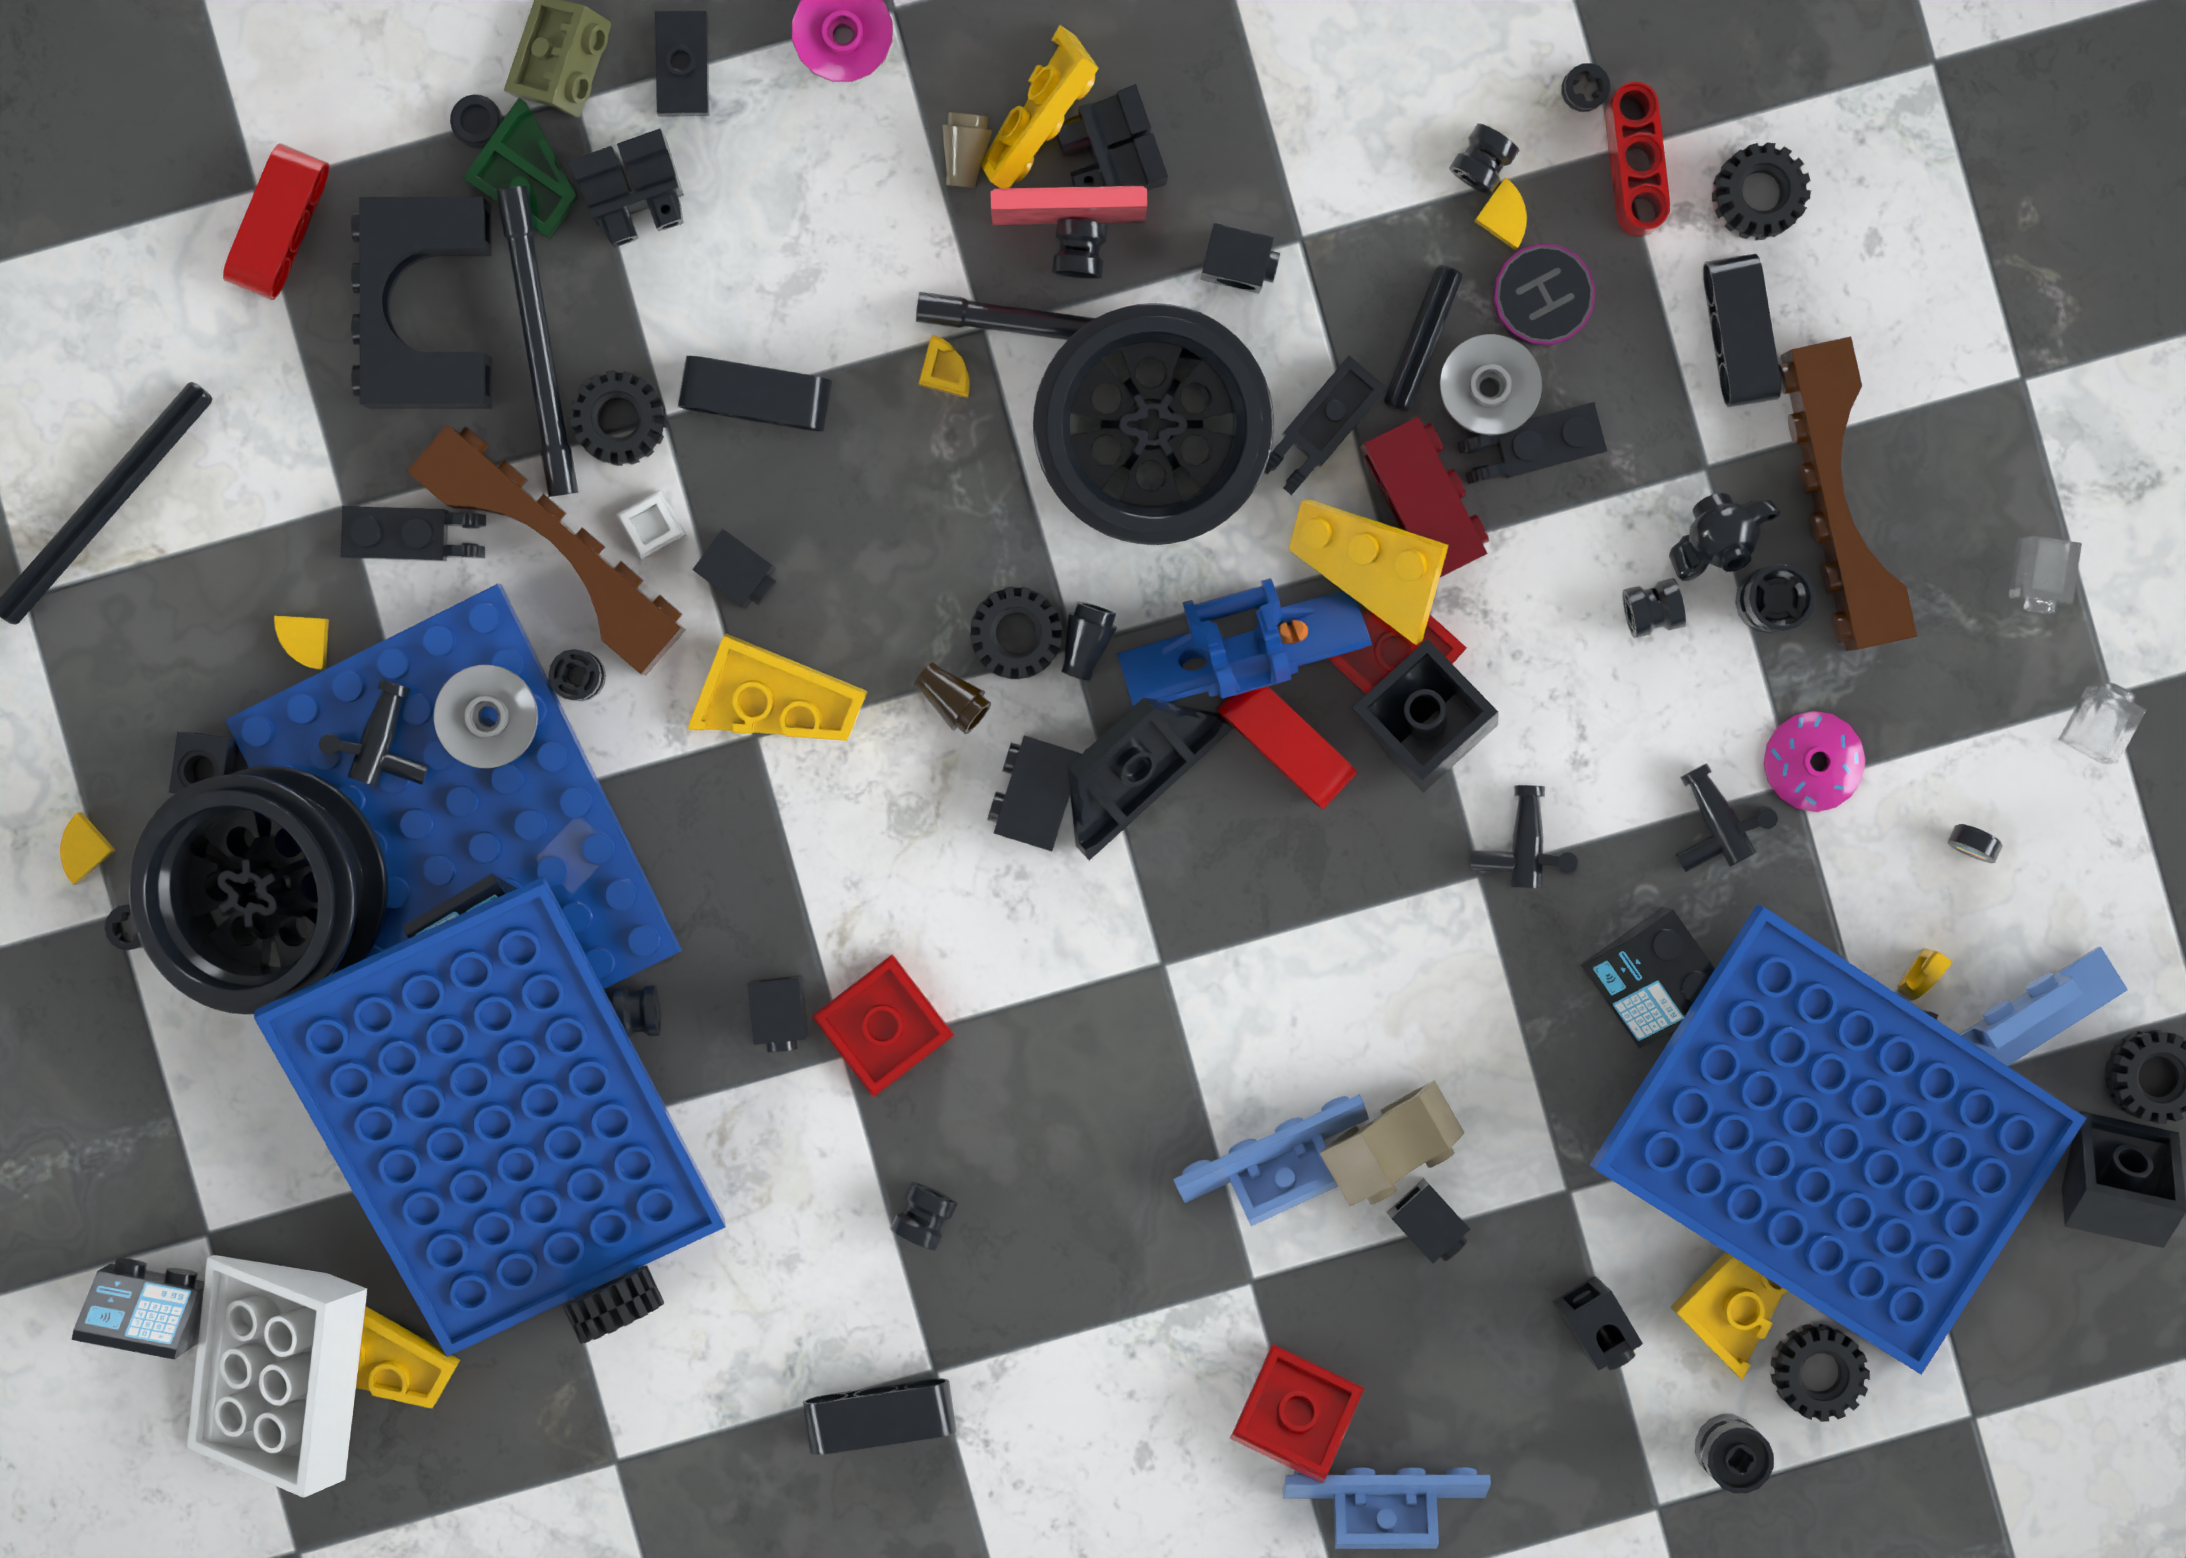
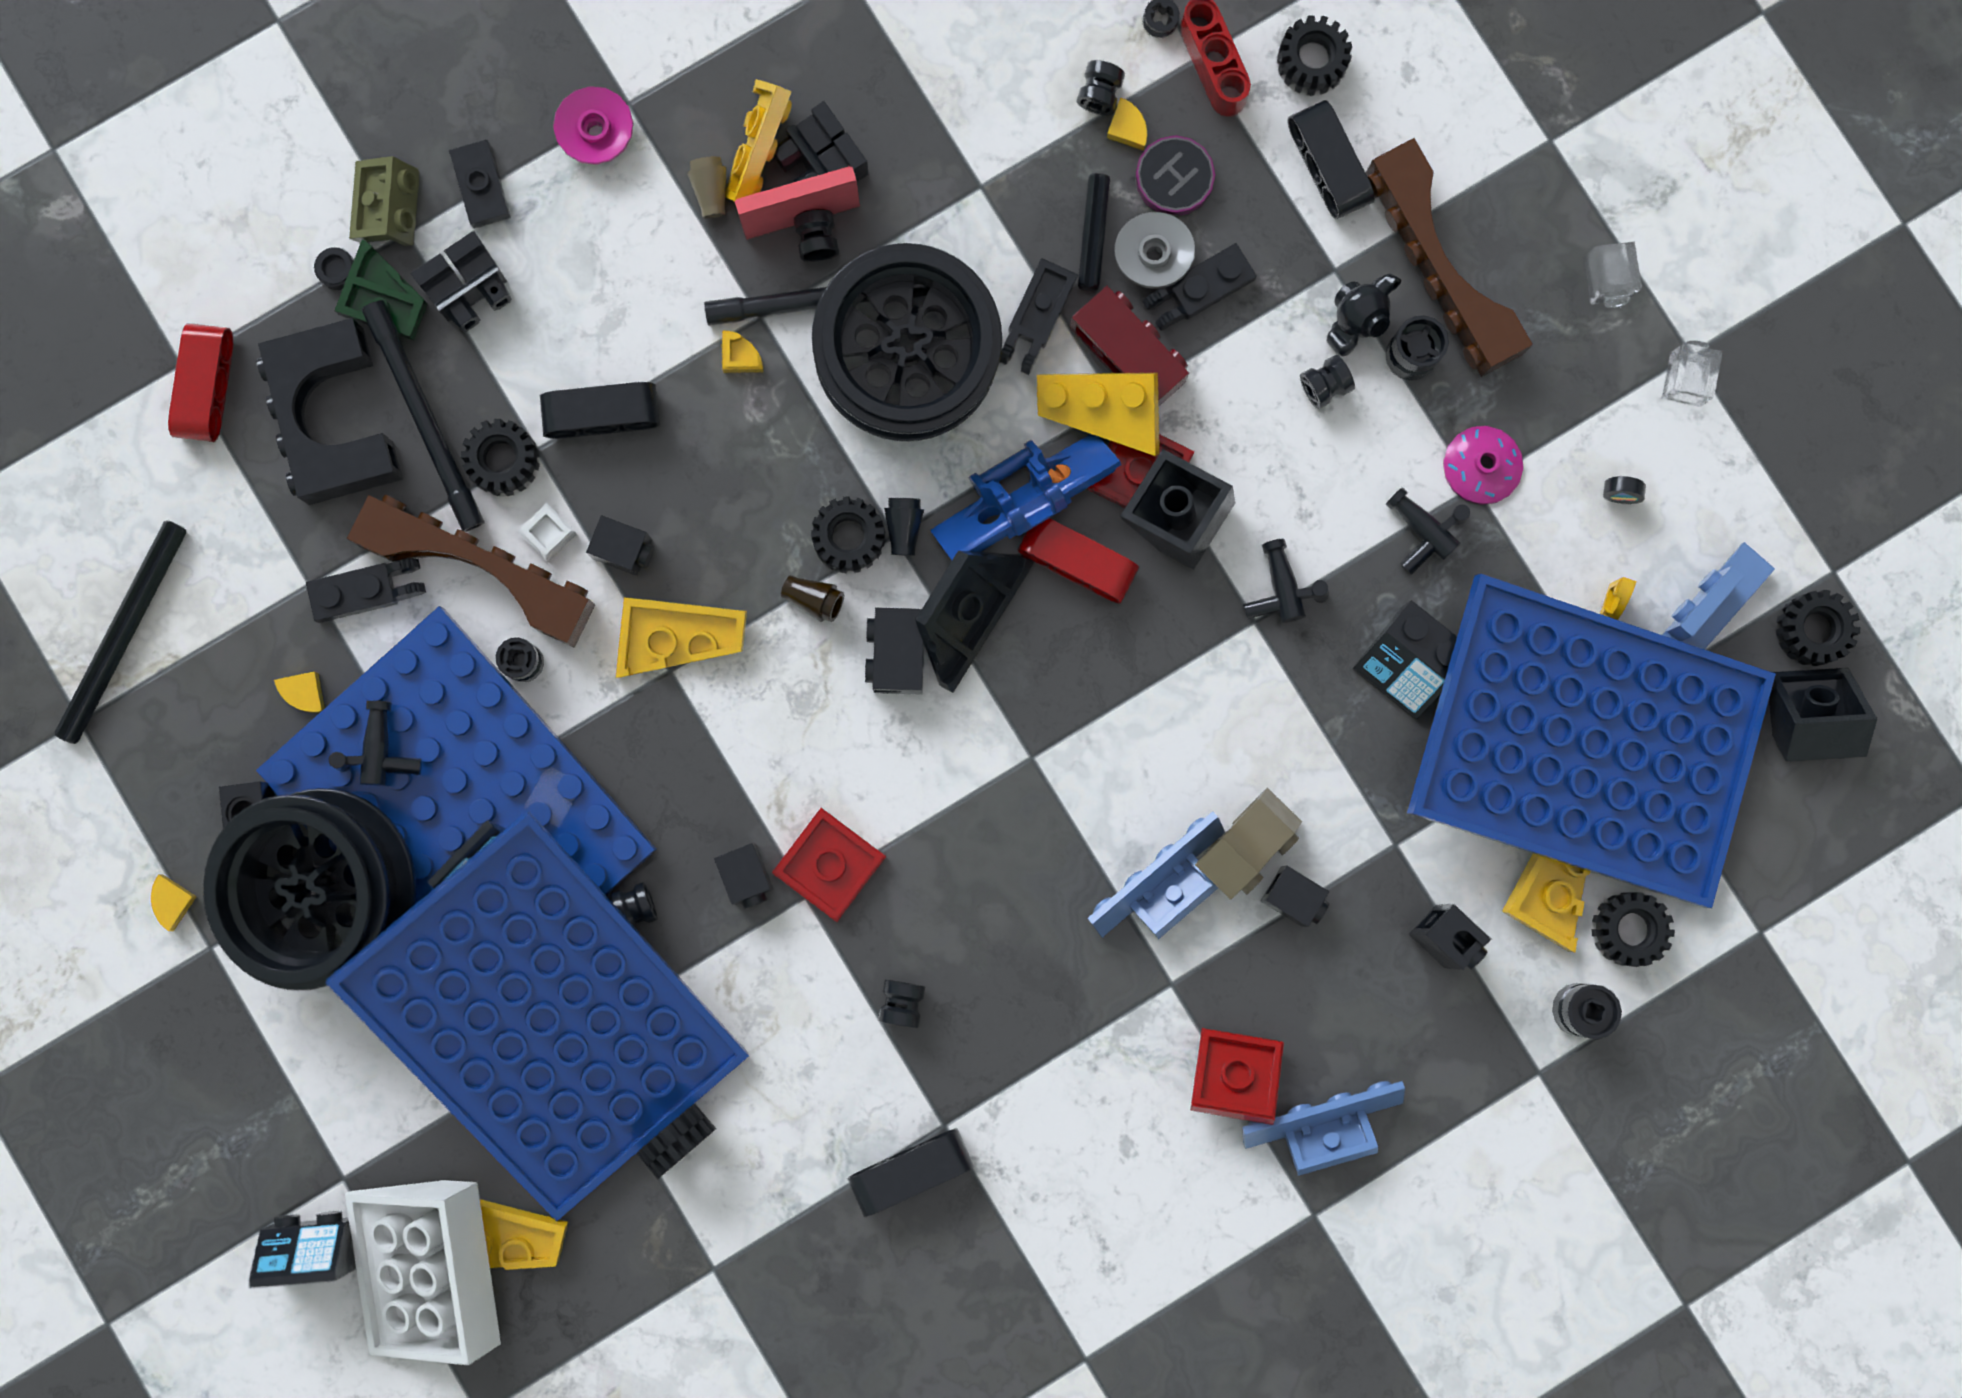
camera: 20 degrees left, 5 degrees down
black bush [104,904,143,950] -> none
light grey dish [434,665,538,768] -> none
black brick [1200,223,1280,294] -> none

